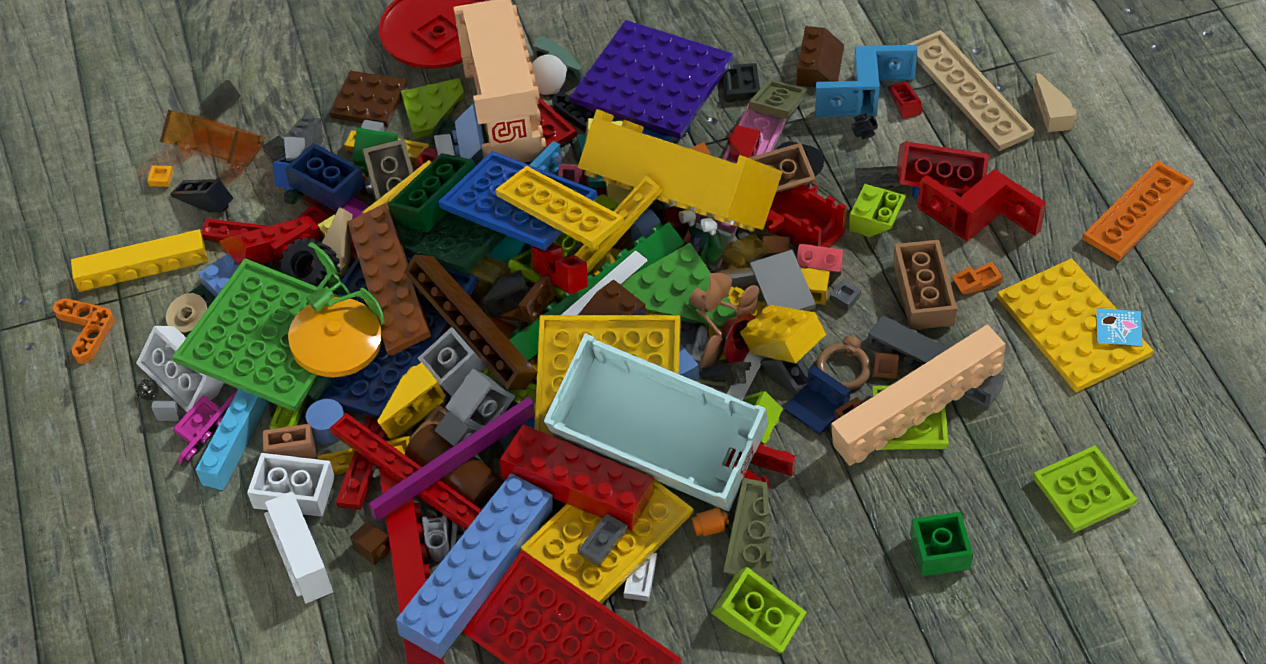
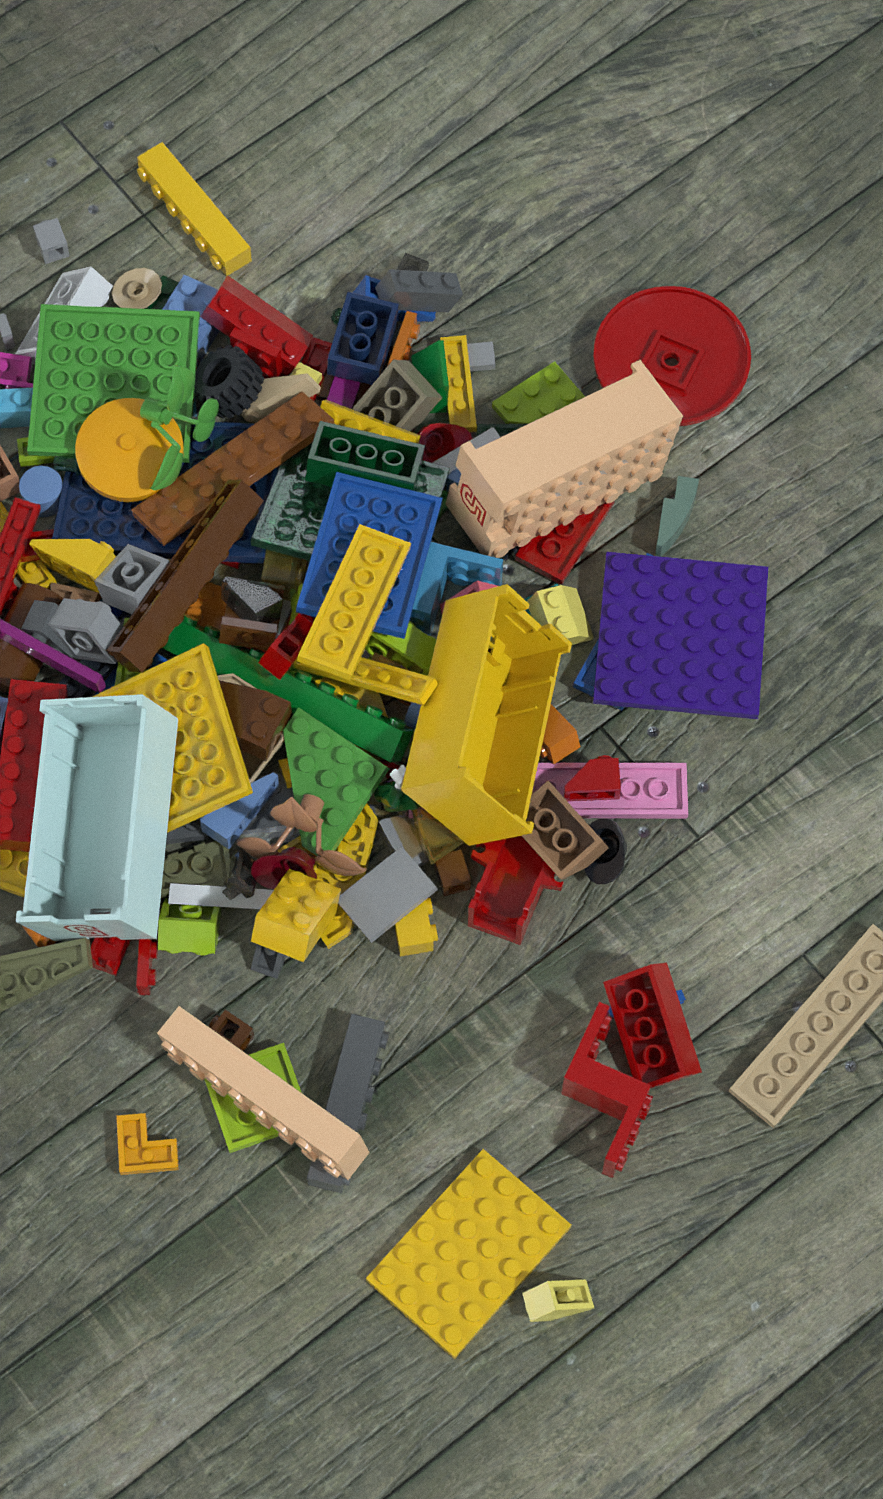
camera: 65 degrees right, 15 degrees up
orange beam [53,299,115,364] -> none
clear smoke plate [136,379,159,400] -> none
light orange plate [147,165,174,187] -> none
clear orange windscreen [160,110,266,170] -> none
black slope [170,179,233,213] -> none
clear smoke plate [199,80,241,121] -> none
red plate [201,218,268,242] -> none
reddish brown plate [330,71,408,127] -> none
white dish [532,55,567,95] -> none
black beam [552,93,595,133] -> none
white sticker [561,251,647,315] -> none
pearl dark grey plate [722,63,760,103] -> none
olive plate [748,79,808,119] -> none
dark blue bracket [784,365,851,435] -> none
reddish brown slope [797,26,844,87] -> none
coral bracket [797,244,843,273] -> none
dark azure bracket [815,45,918,117] -> none
medium nougat piece [816,336,871,391] -> none
flat silver plate [829,280,861,310] -> none
lime slope [849,184,906,237] -> none
black gear [852,113,878,140] -> none
clear smoke plate [854,166,900,190] -> none
dark orange plate [873,352,899,379] -> none
red slope [887,81,922,119] -> none
medium nougat brick [893,240,957,330] -> none
green brick [910,512,973,577] -> none
orange slope [951,261,1004,294] -> none
tan slope [1033,73,1077,132] -> none
lime plate [1033,445,1137,533] -> none
orange plate [1082,160,1194,262] -> none
medium azure sticker [1097,308,1143,346] -> none
none -> light grey brick [33,218,70,264]
none -> light orange plate [117,1113,179,1175]
none -> light yellow slope [522,1279,594,1322]

